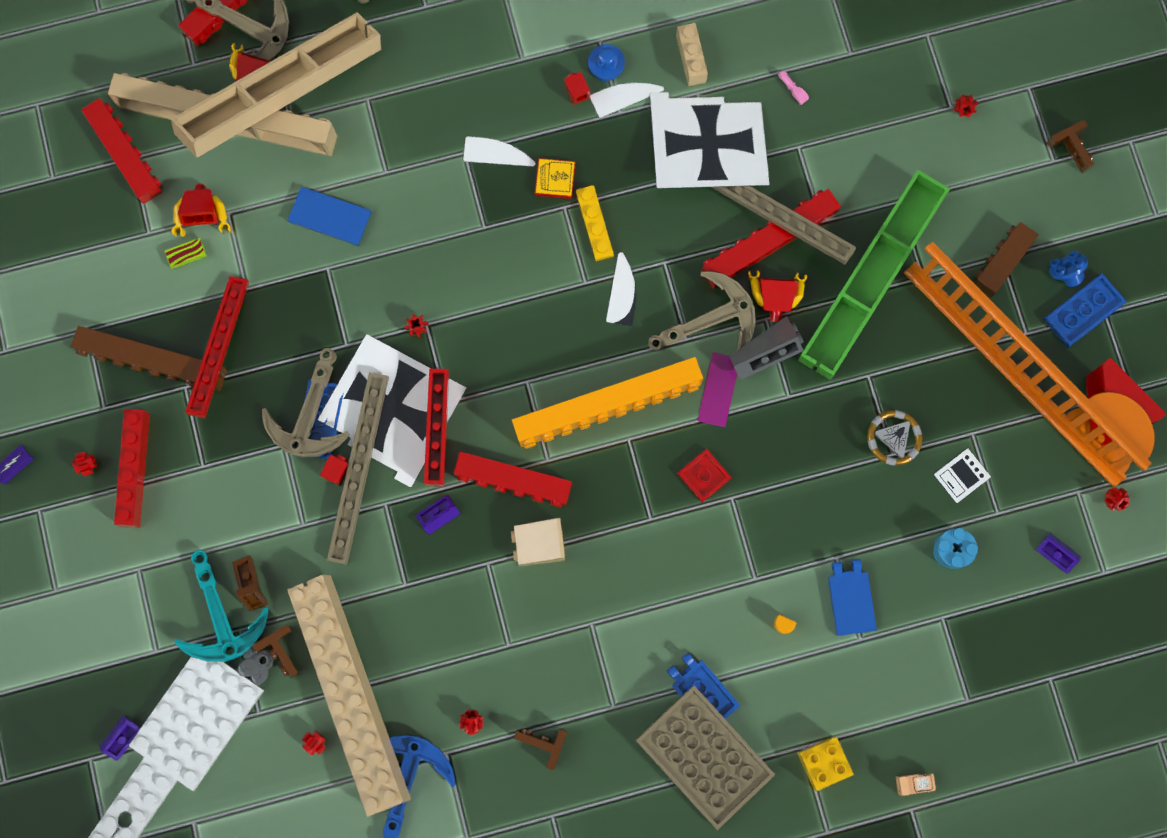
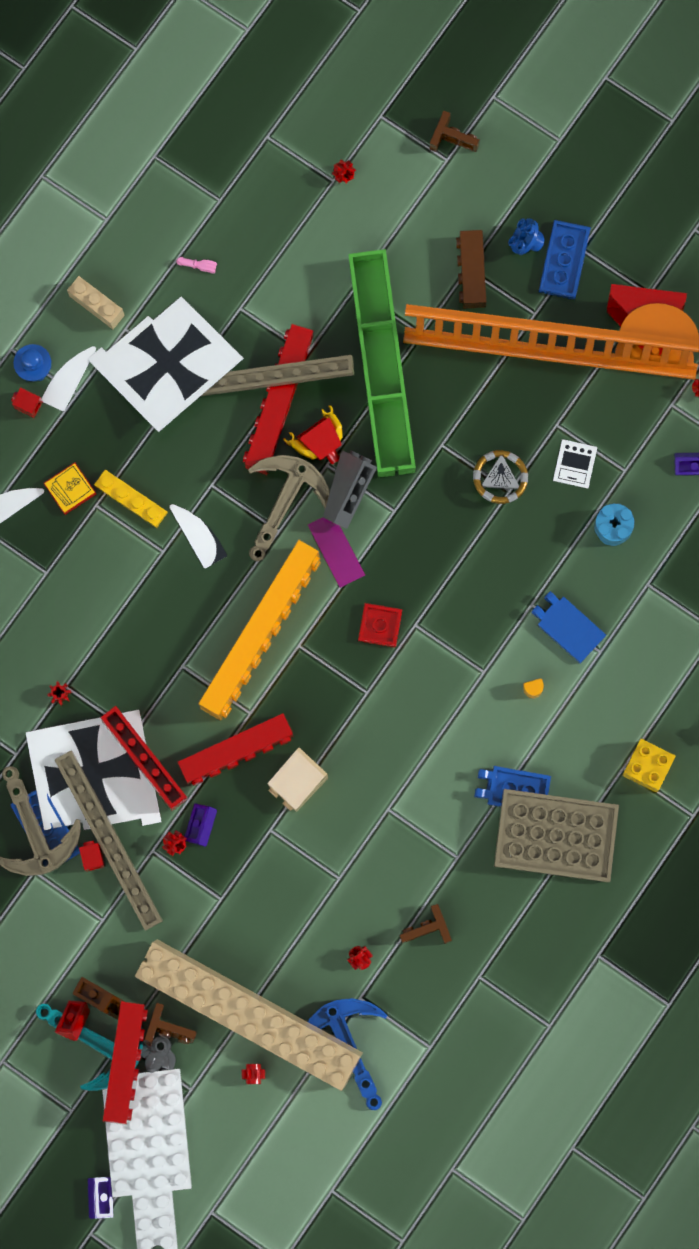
camera: 35 degrees left, 0 degrees up
none -> red slope [55,1001,90,1041]
none -> red brick [103,1001,148,1125]
none -> red gear [162,830,187,856]

